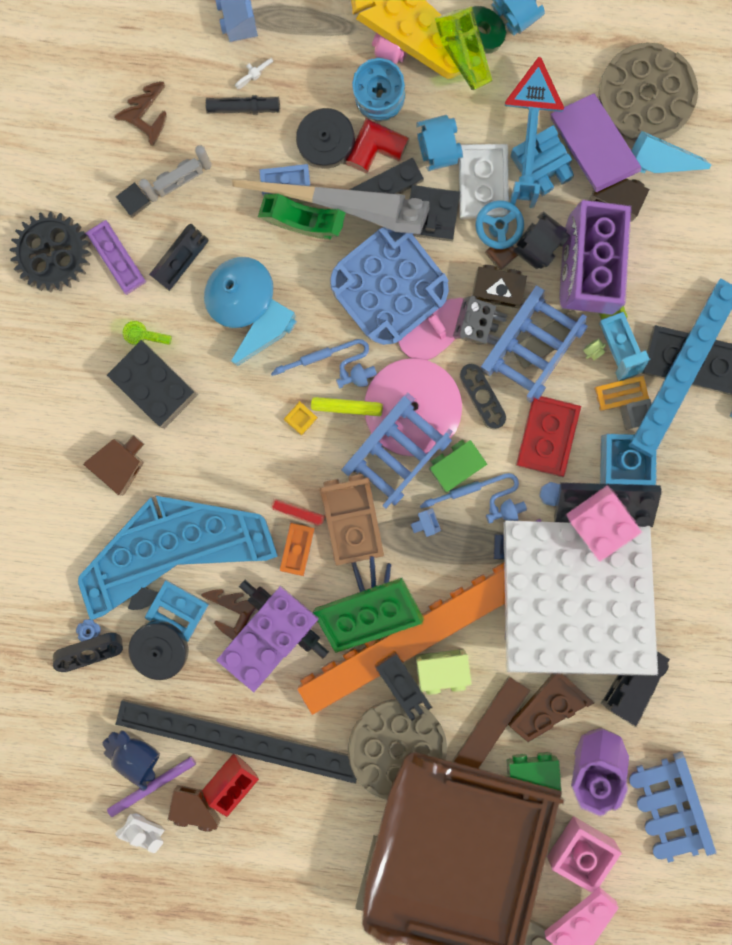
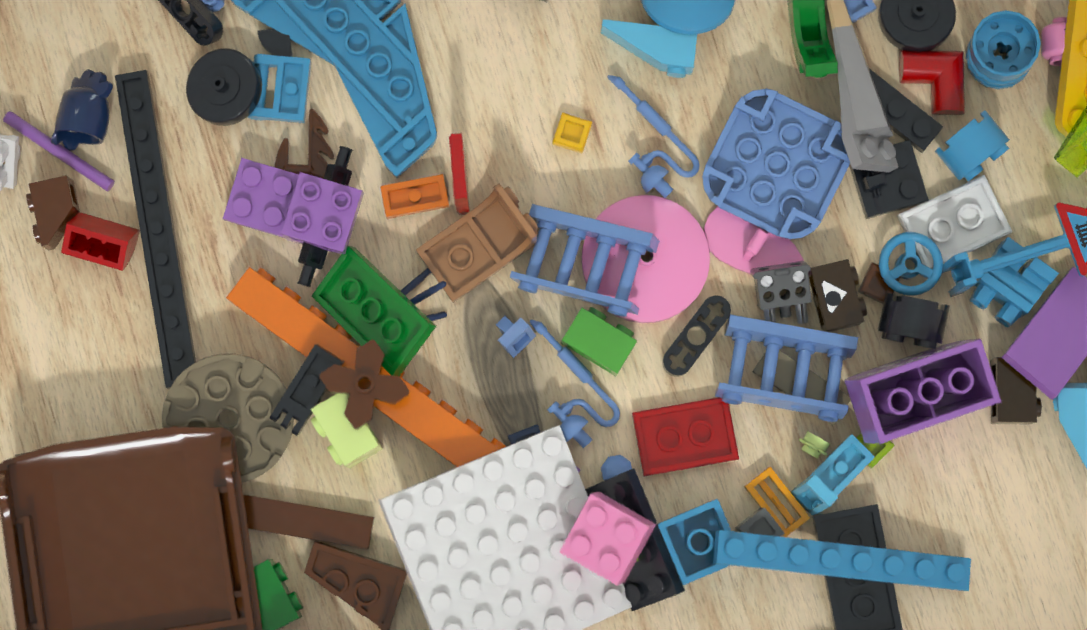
camera: 60 degrees right, 5 degrees down
neon yellow axle [311,397,383,416] -> none
none -> reddish brown plant [319,339,409,430]

